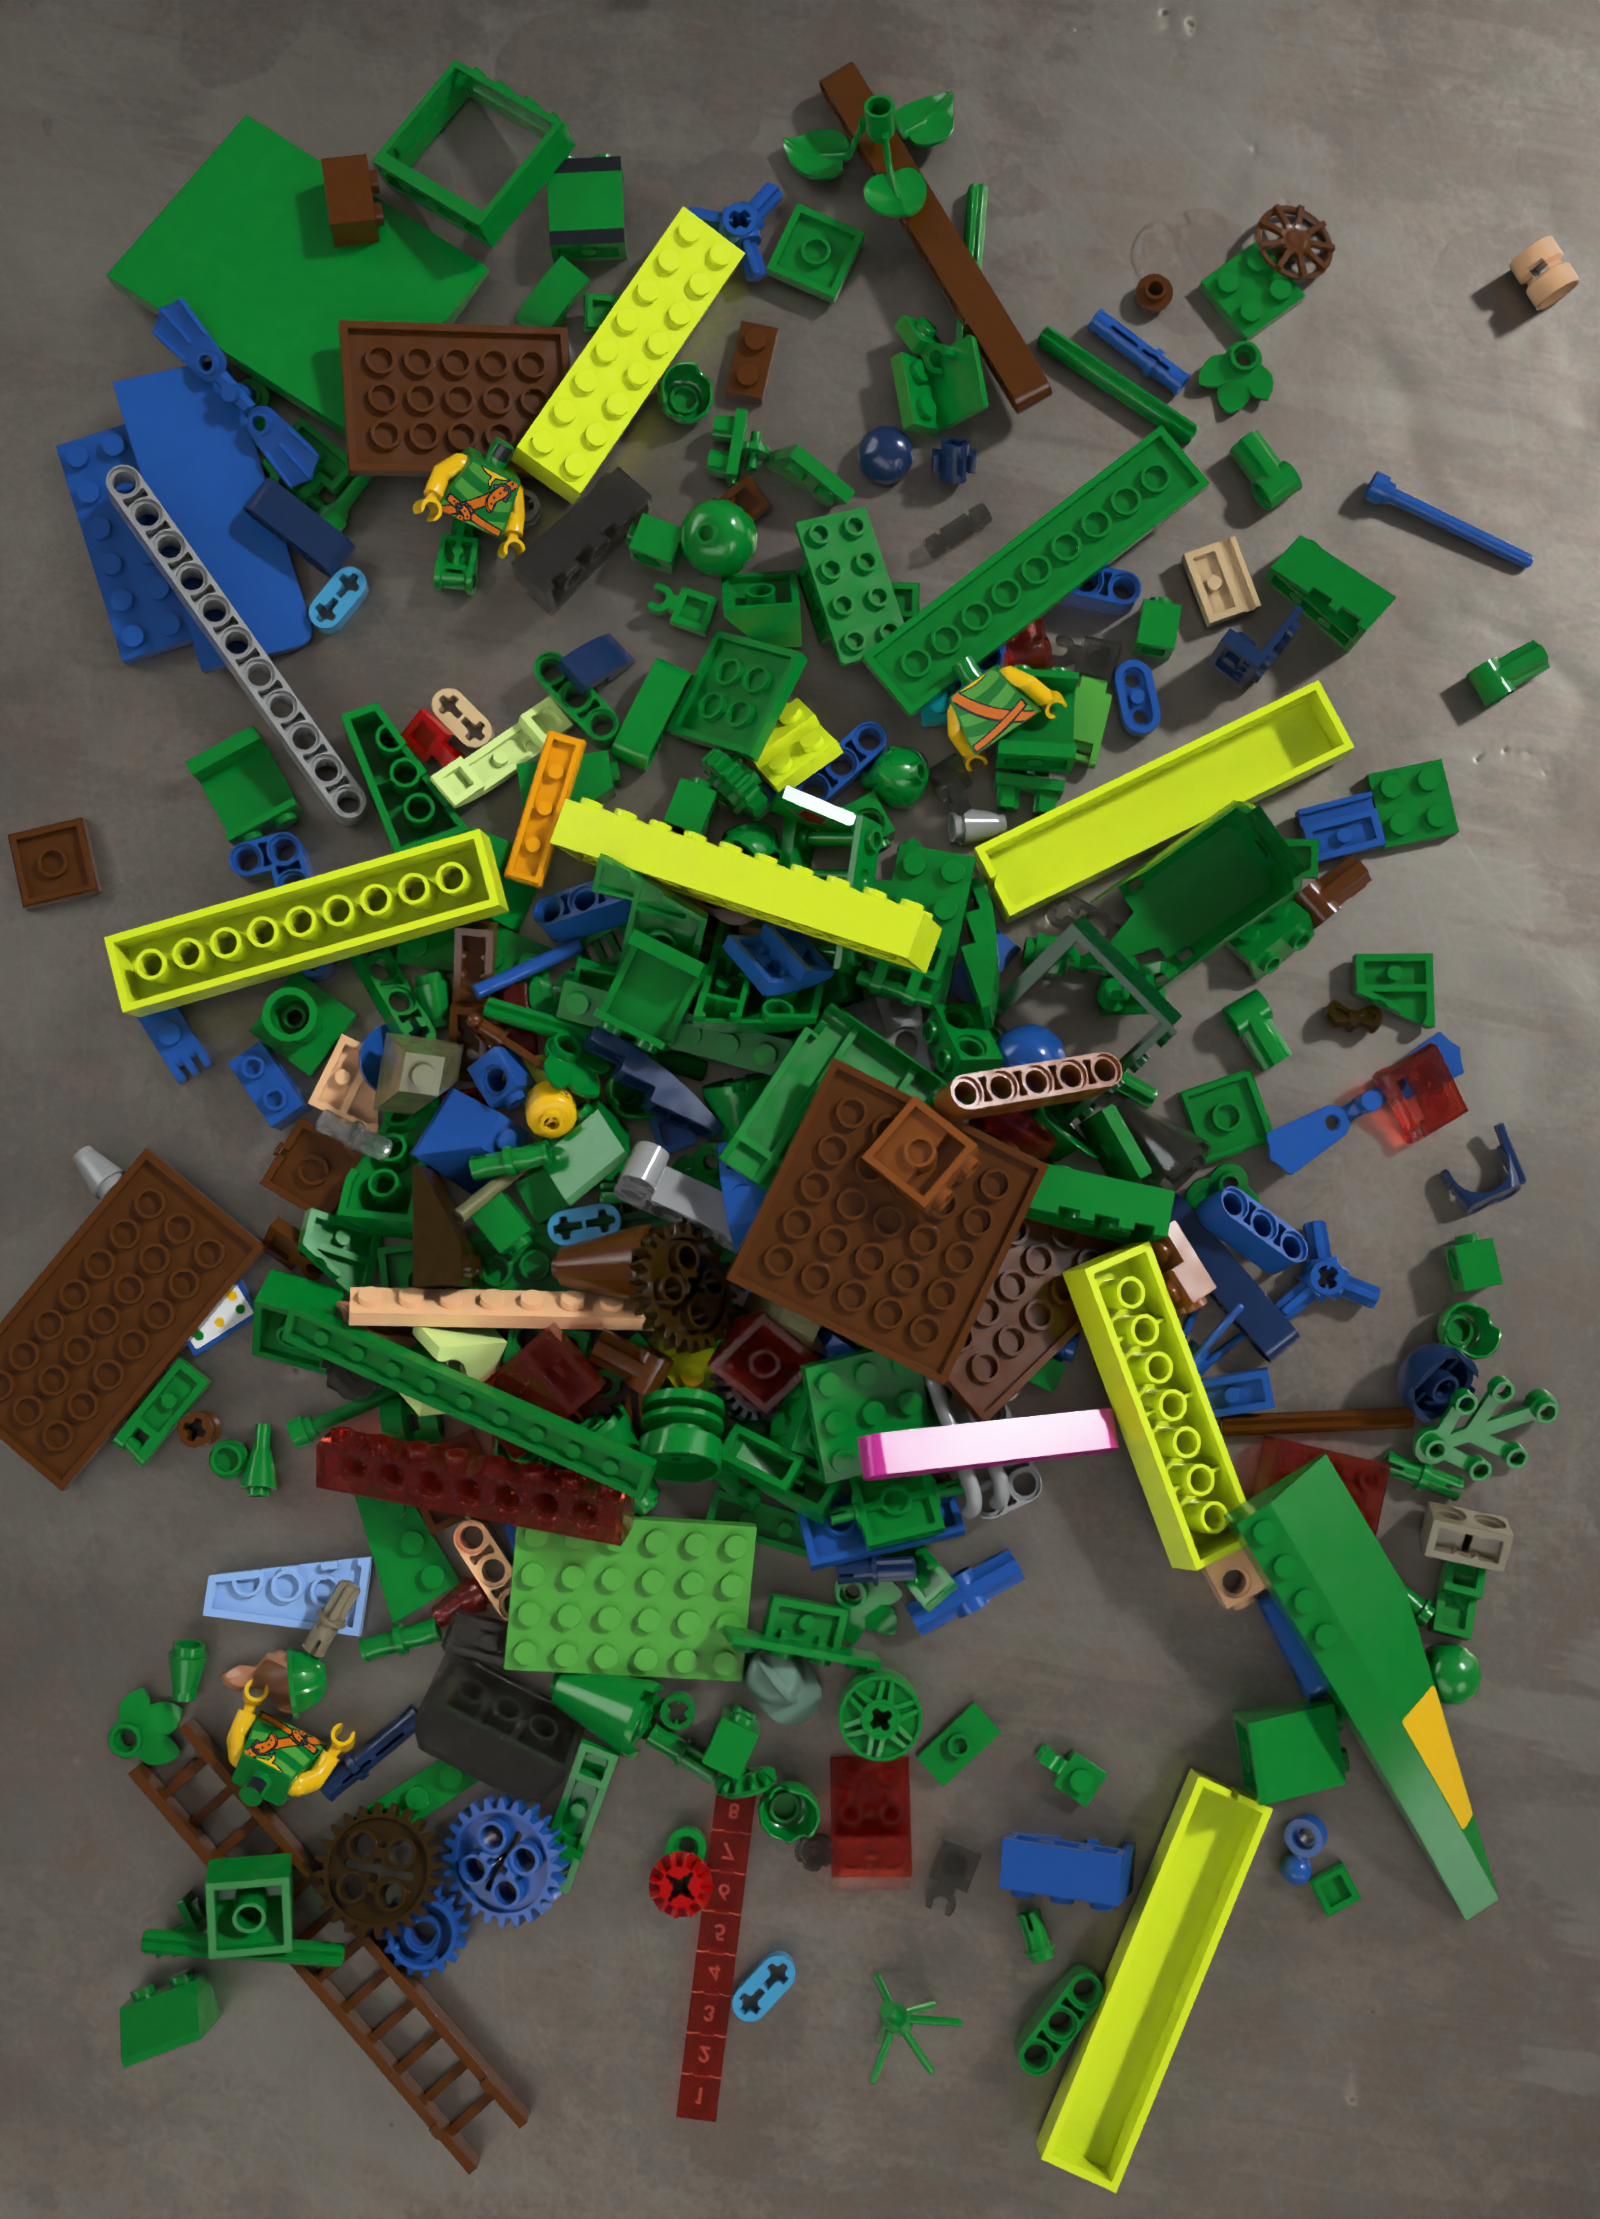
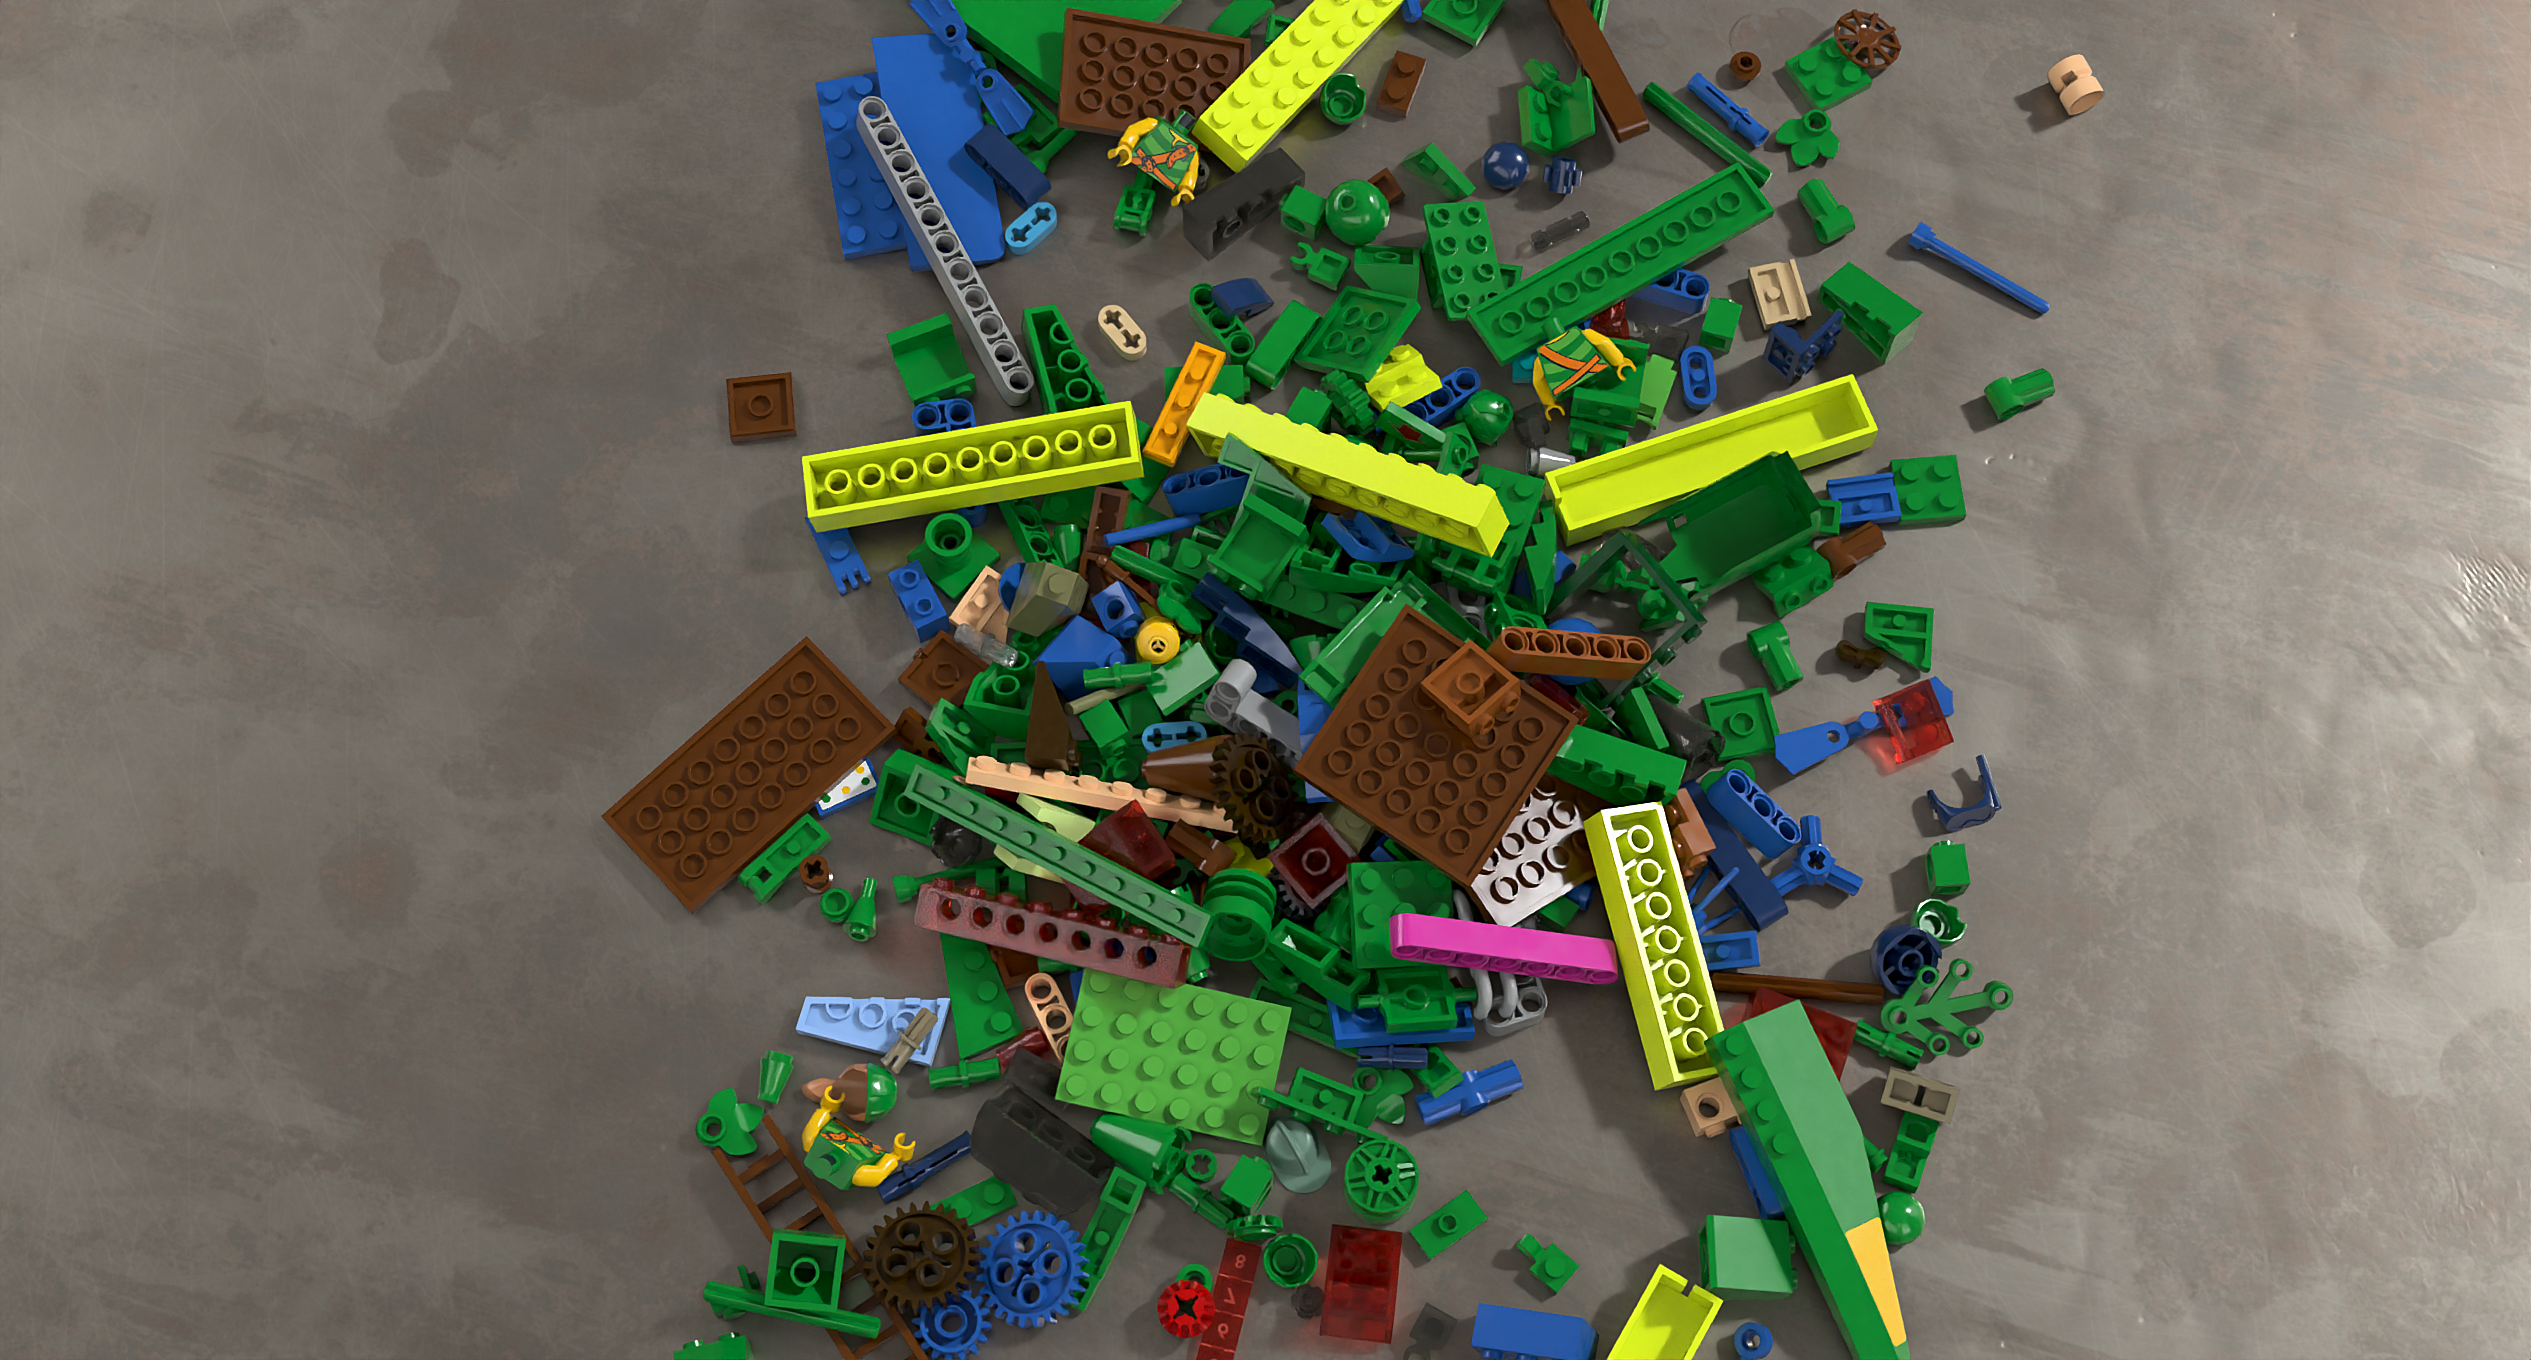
camera: 10 degrees right, 15 degrees down
light grey cone [72,1146,125,1200] -> none
red plate [401,709,467,767] -> none
yellowish green slope [430,696,573,809] -> none
green hips [707,408,771,488] -> none

